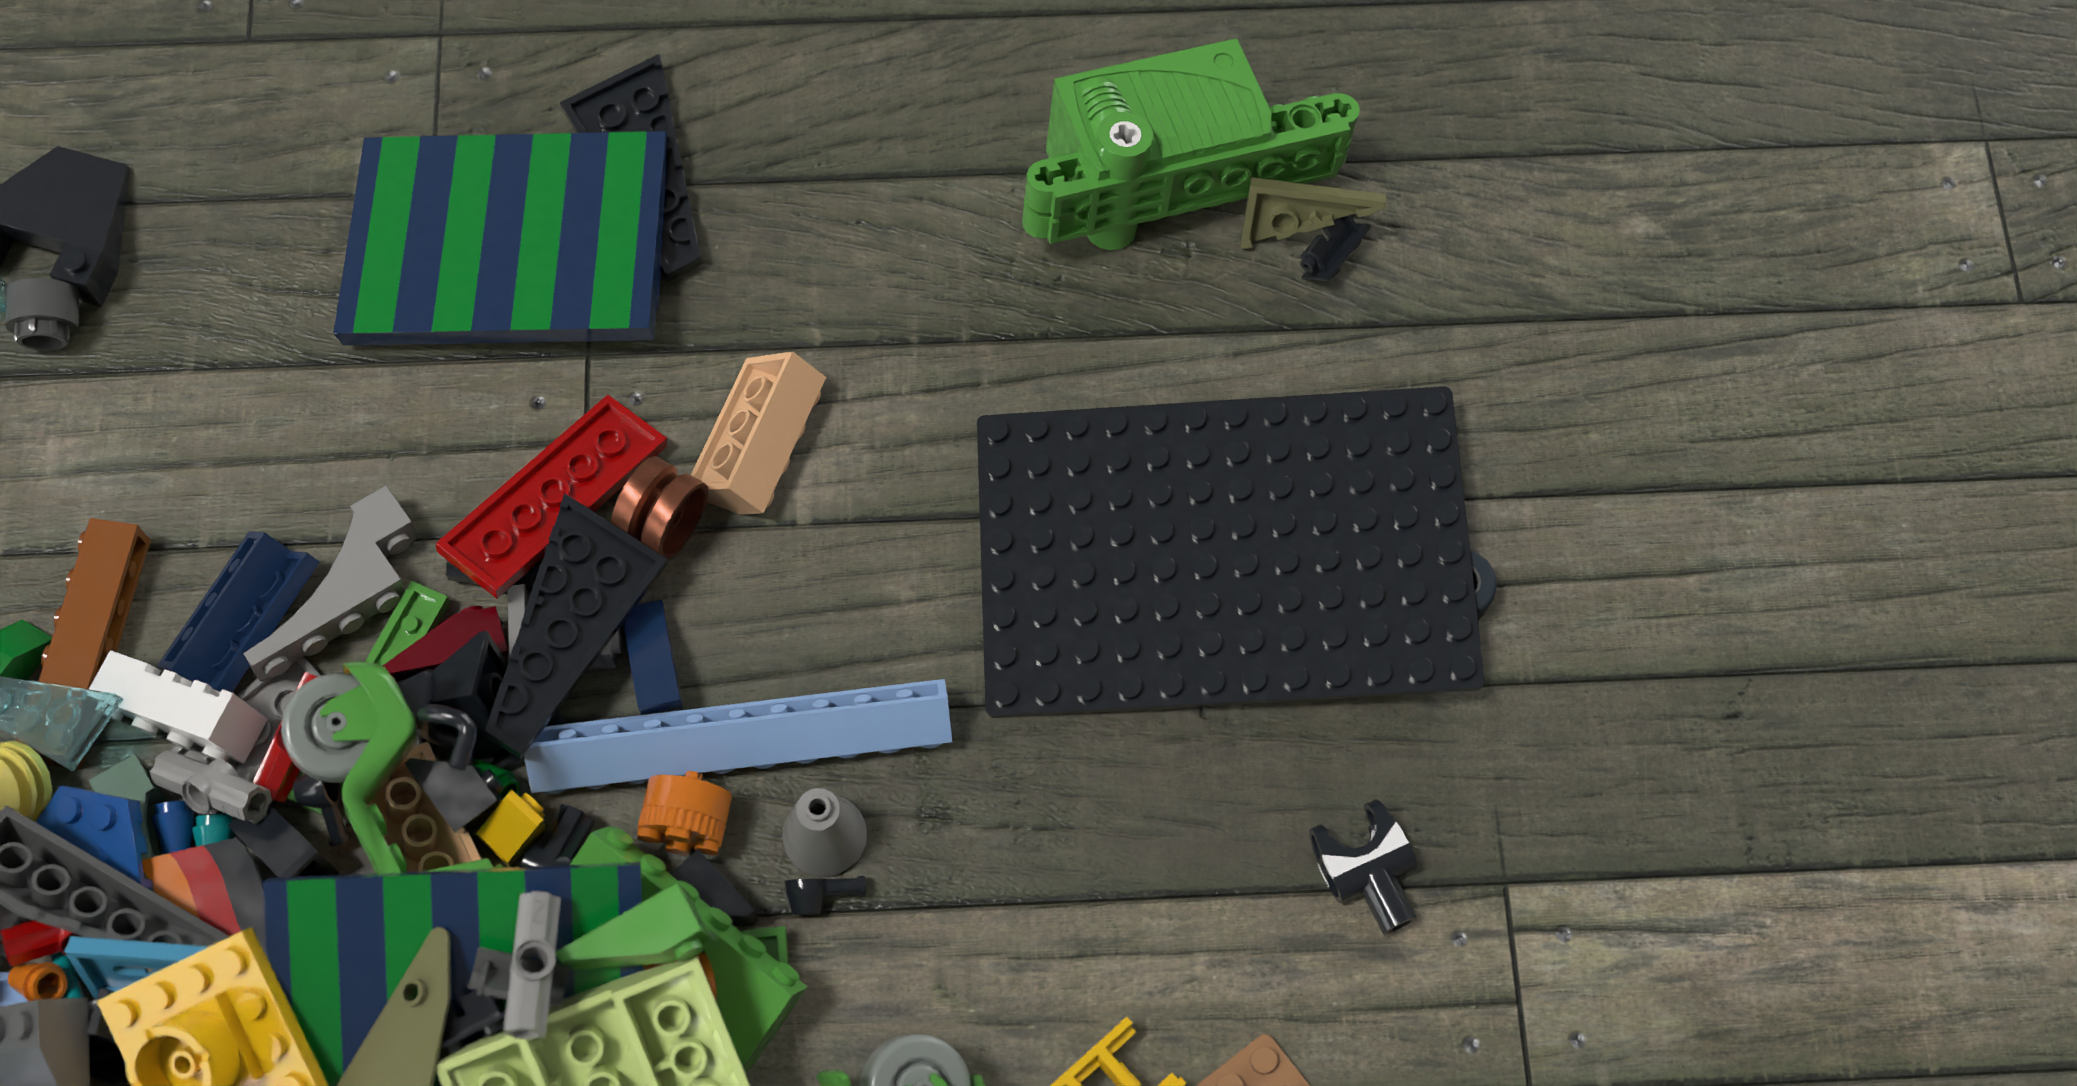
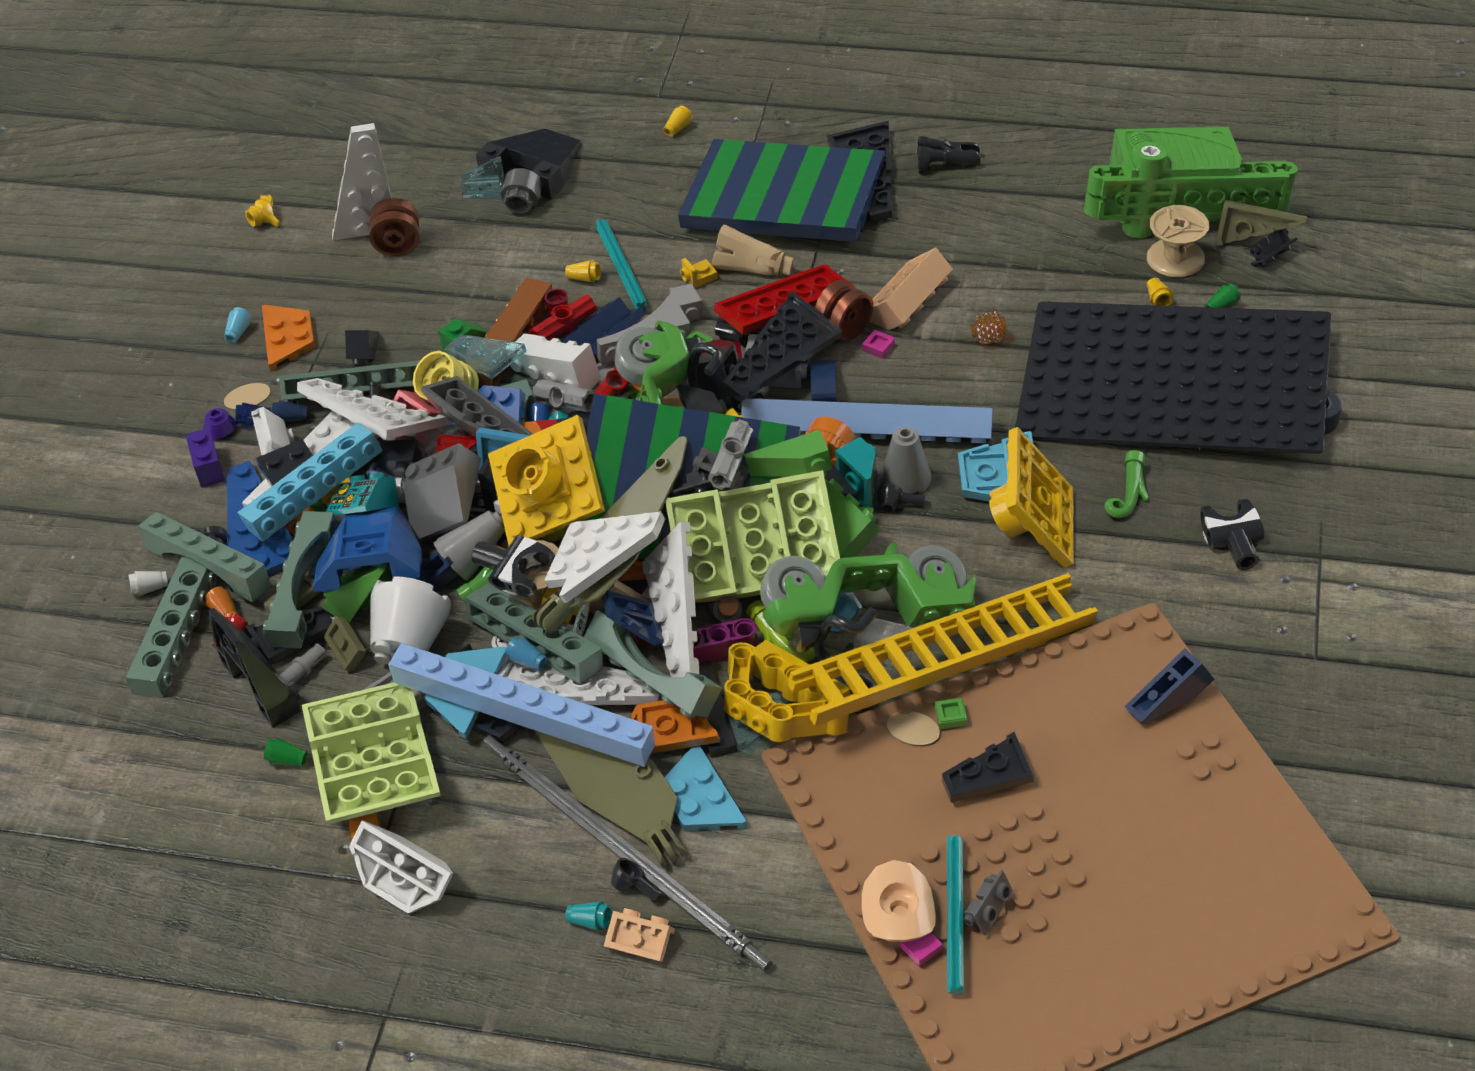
camera: 20 degrees right, 20 degrees down
none -> red piece [529,294,597,341]
none -> dark red wheel [544,289,568,318]
none -> yellow cone [565,260,601,283]
none -> teal axle [596,219,647,309]
none -> yellow cone [663,106,693,137]
none -> yellow bracket [680,258,718,288]
none -> tan piece [712,225,794,276]
none -> teal slope [835,437,877,508]
none -> dark pink tile [862,330,895,359]
none -> black piece [917,136,981,172]
none -> medium azure wing [958,431,1033,501]
none -> clear orange head [971,311,1007,345]
none -> yellow piece [989,427,1074,568]
none -> bright green plant [1104,450,1149,518]
none -> tan piece [1147,205,1209,277]
none -> yellow cone [1147,278,1173,306]
none -> green cone [1204,284,1241,308]

